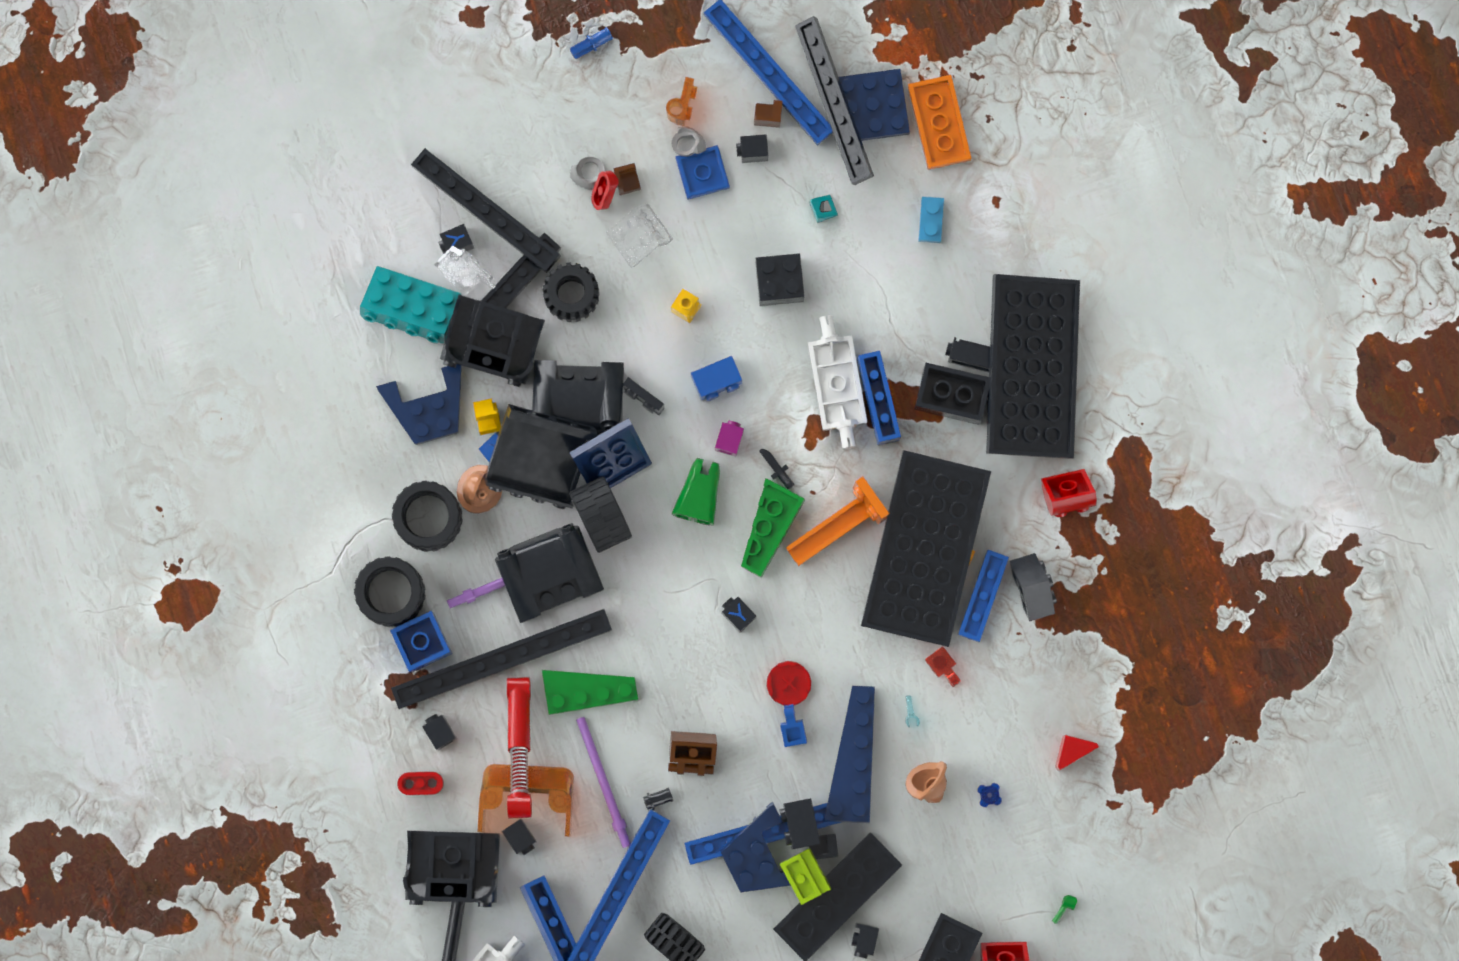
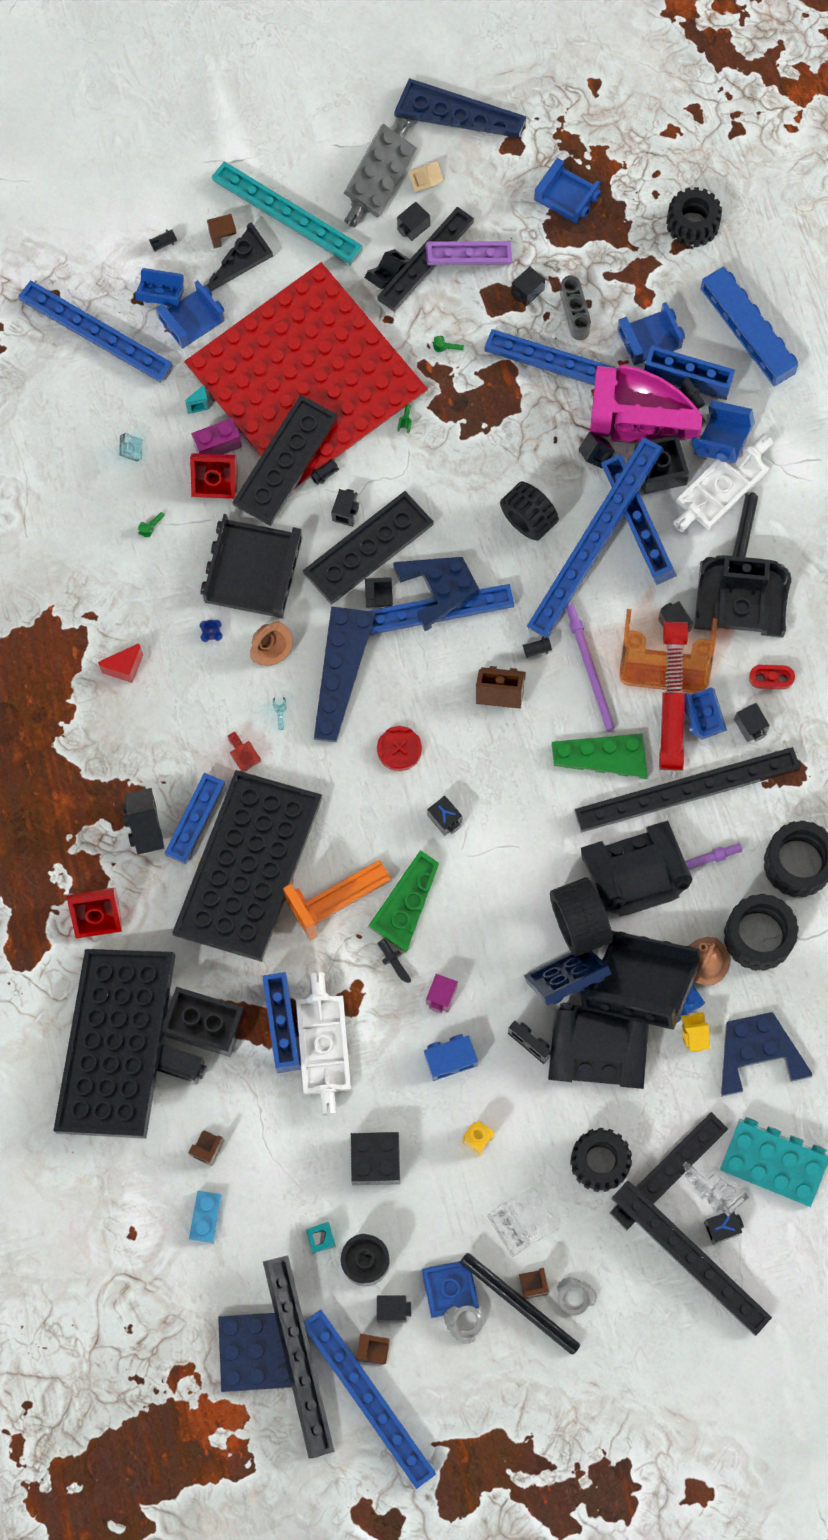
camera: 170 degrees left, 10 degrees down
blue brick [390,611,453,673] -> none
black piece [440,294,545,387] -> none
blue axle [570,27,613,59] -> none
red plate [591,171,618,210] -> none
clear orange plate [666,77,697,126] -> none
green piece [672,458,720,526] -> none
black brick [779,798,820,849] -> none
blue plate [780,704,807,747] -> none
lime plate [780,848,831,905] -> none
orange plate [908,75,972,170] -> none
none -> reddish brown panel [188,1130,225,1166]
none -> black panel [200,514,303,618]
none -> black brick [340,1234,390,1286]
none -> black axle [460,1253,580,1355]
none -> blue bracket [685,687,727,740]

